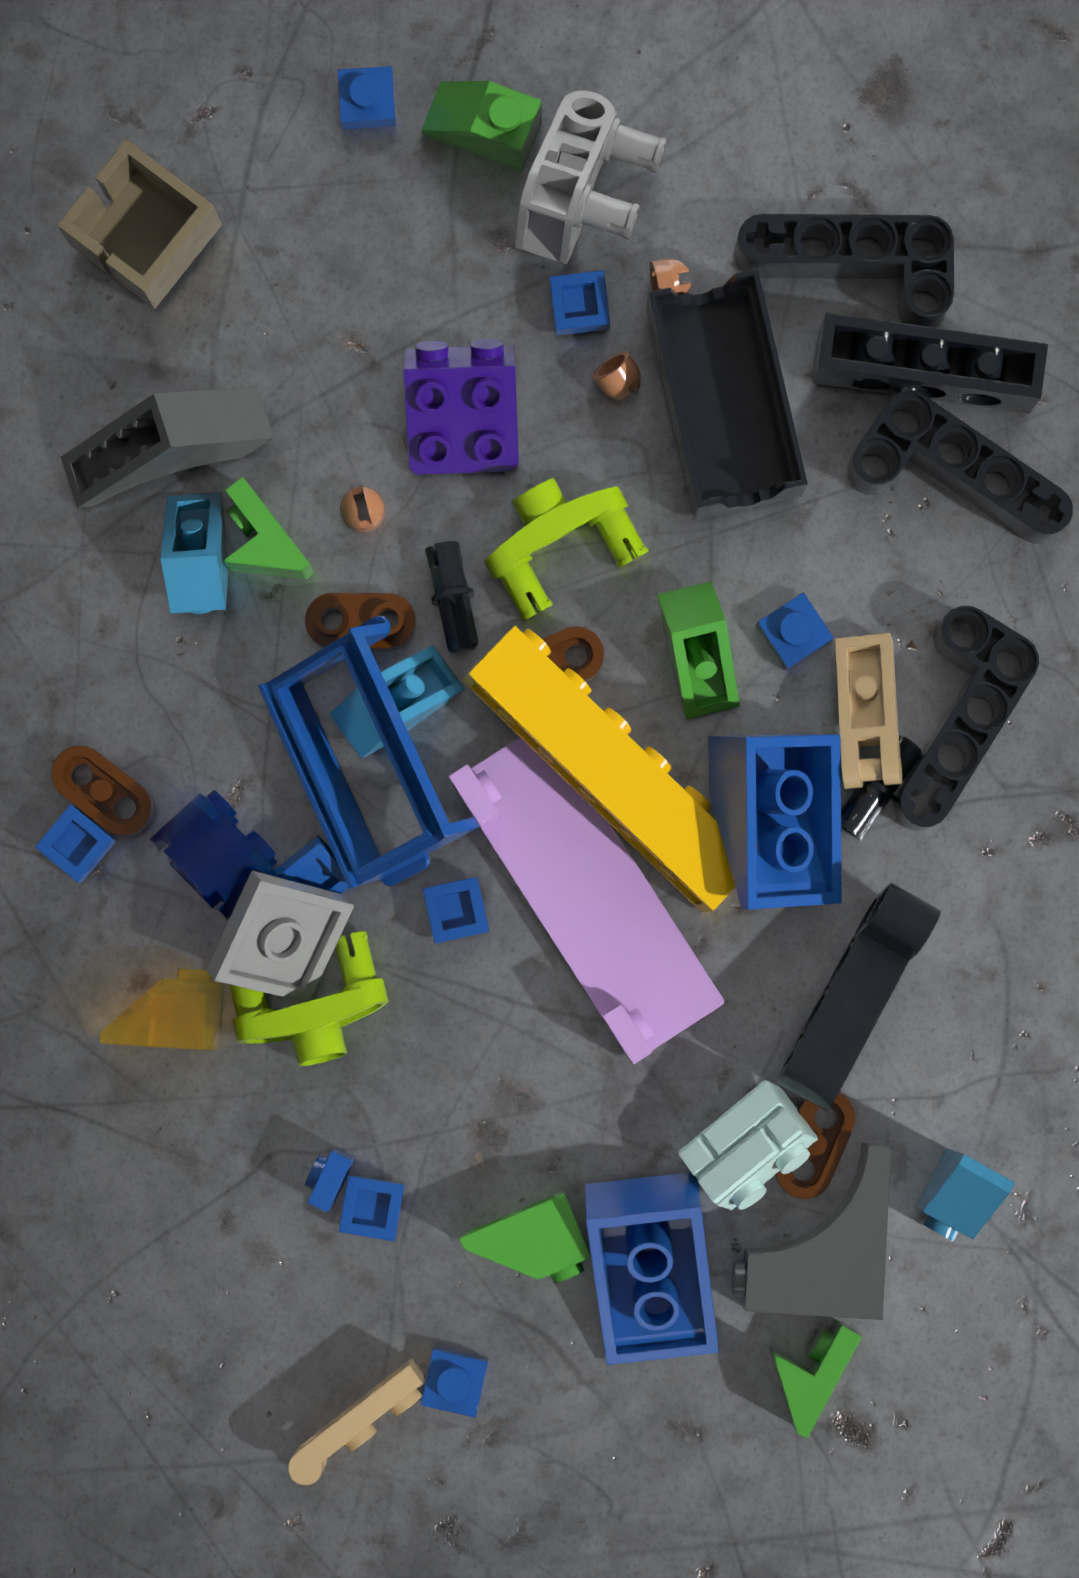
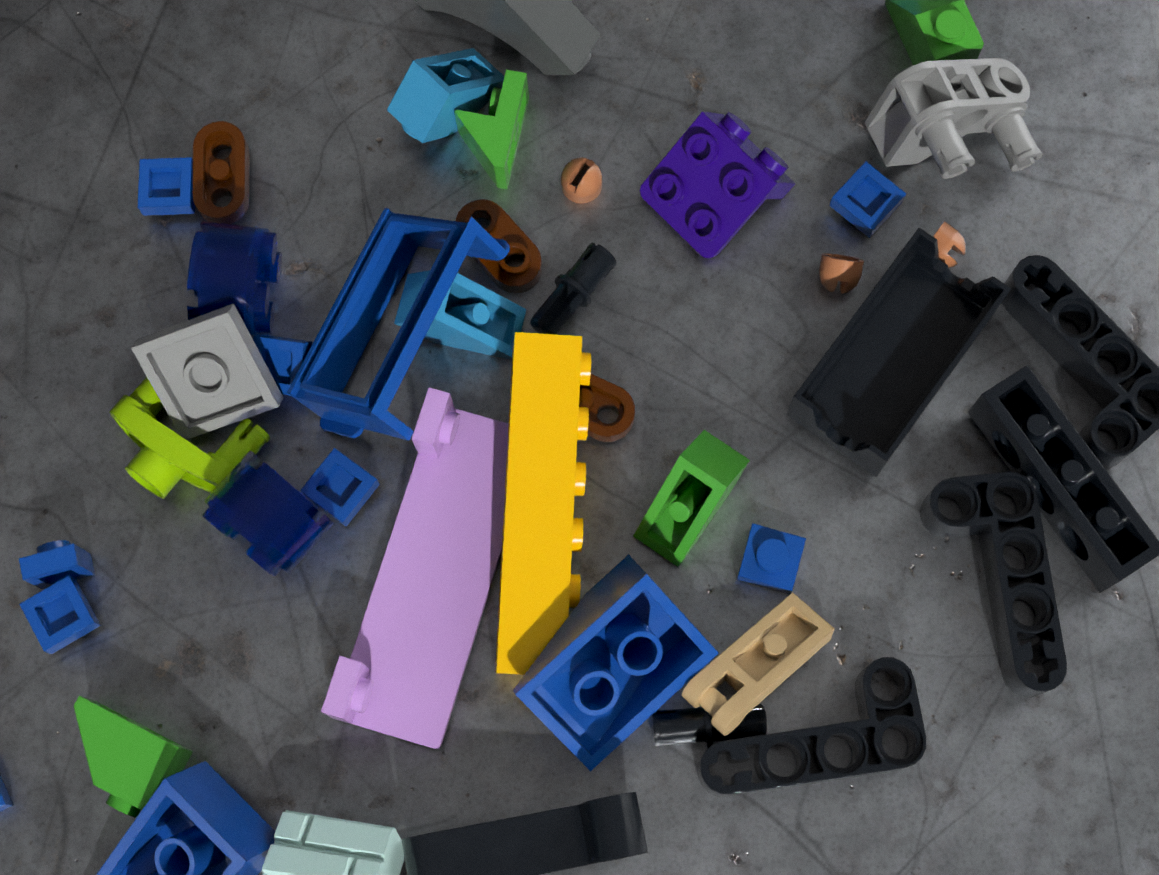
camera: 50 degrees right, 10 degrees down
clear yellow slope [100,969,225,1051] -> none
lime connector [484,478,649,622] -> none
none -> clear blue brick [202,450,335,576]

